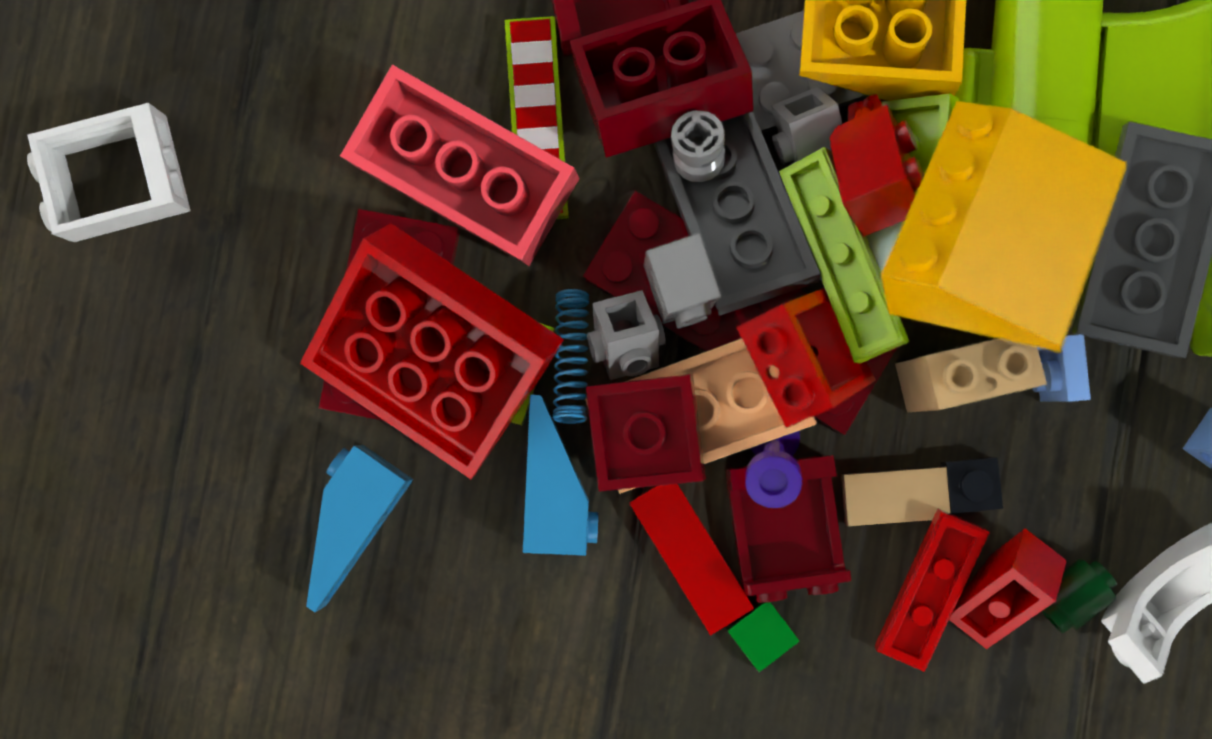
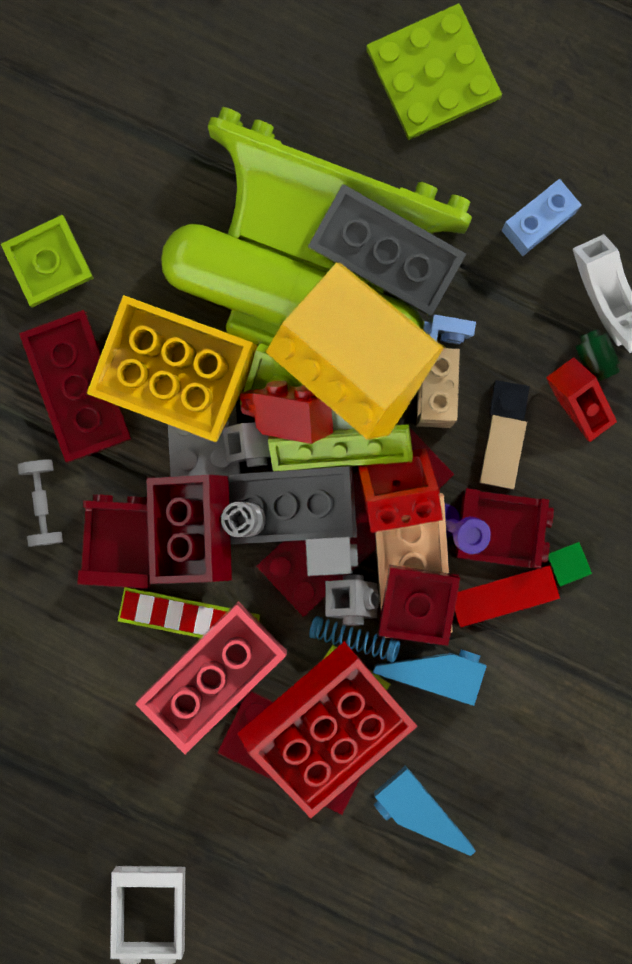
camera: 70 degrees left, 0 degrees up
red tile [875,508,990,672] -> none

